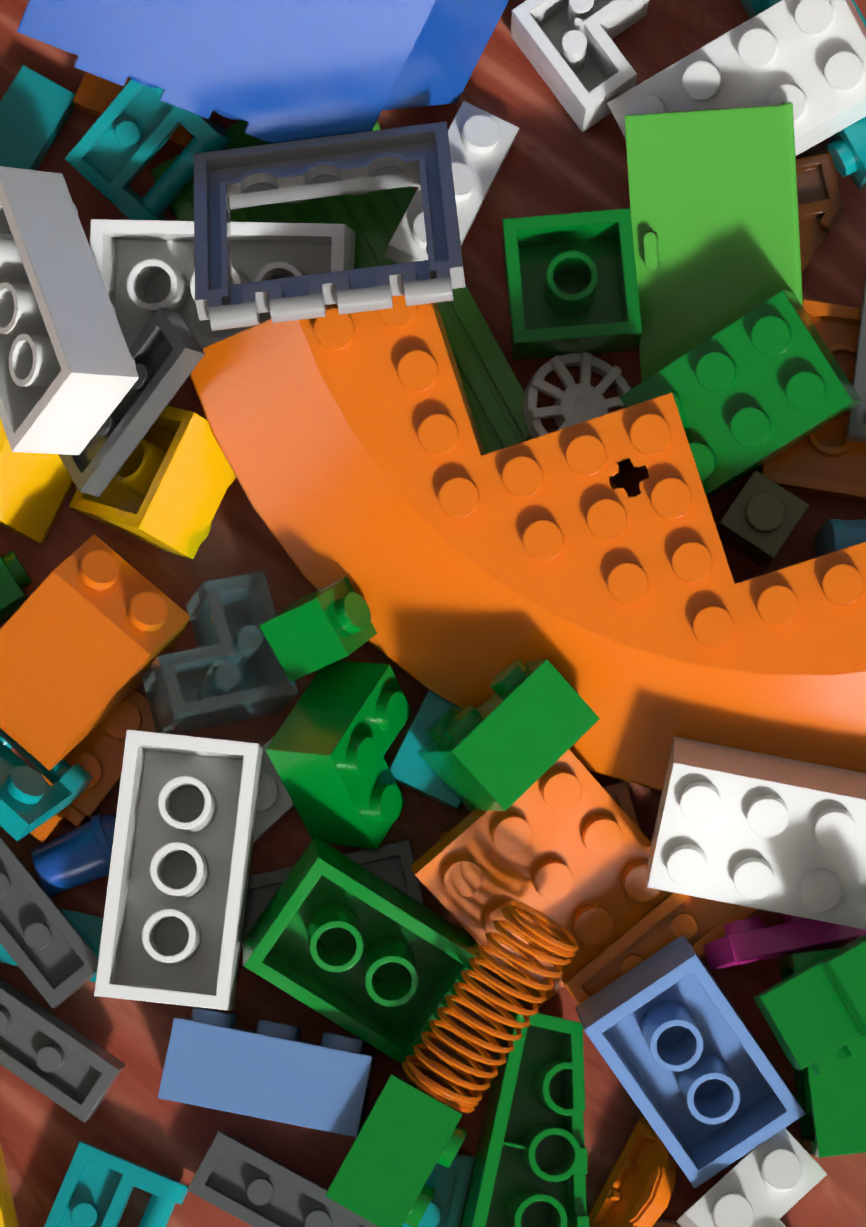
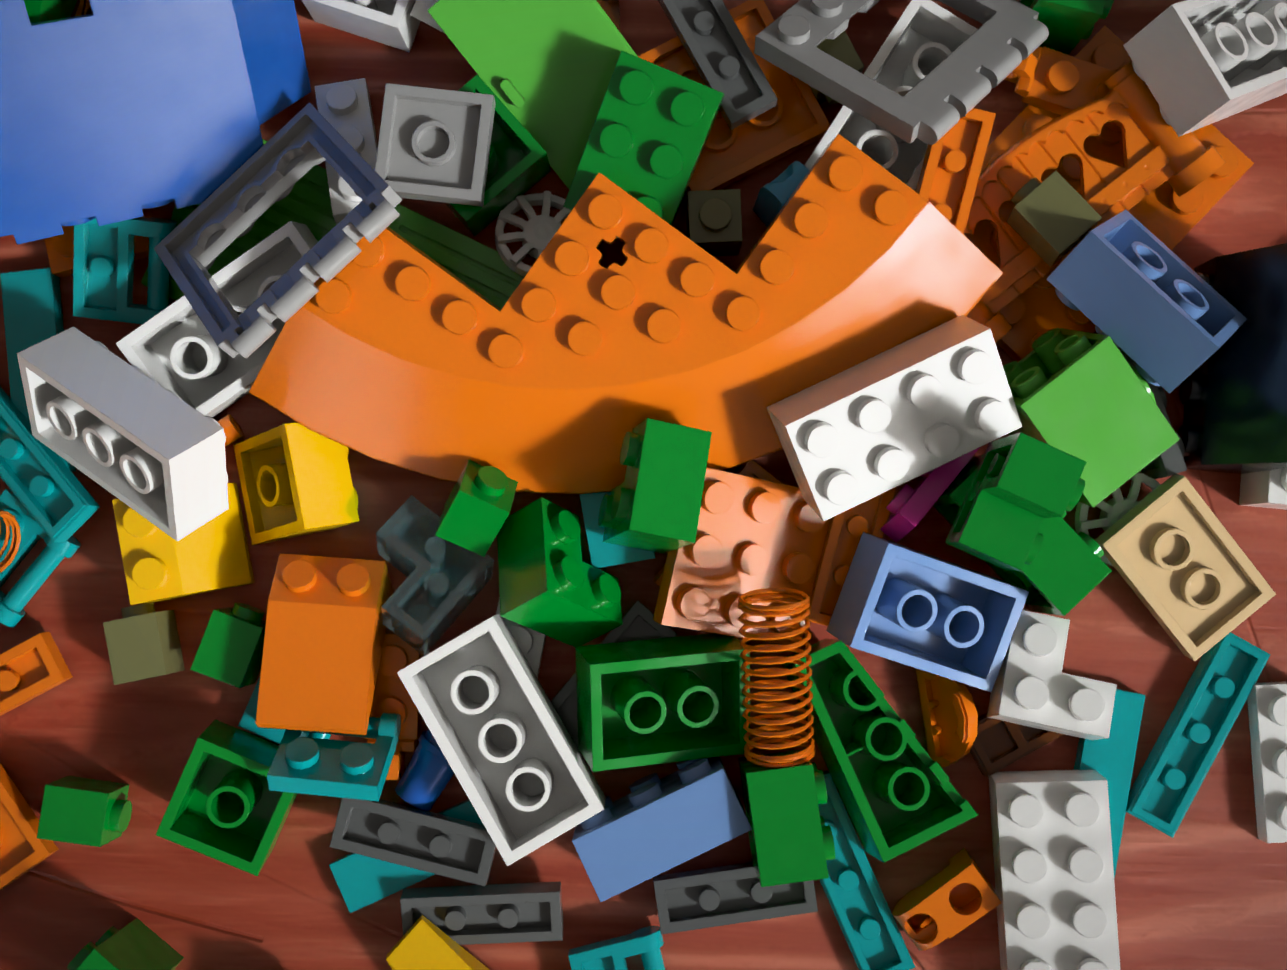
camera: 40 degrees left, 5 degrees up
dark grey plate [58,307,205,497] -> none
none -> light grey plate [375,83,496,207]

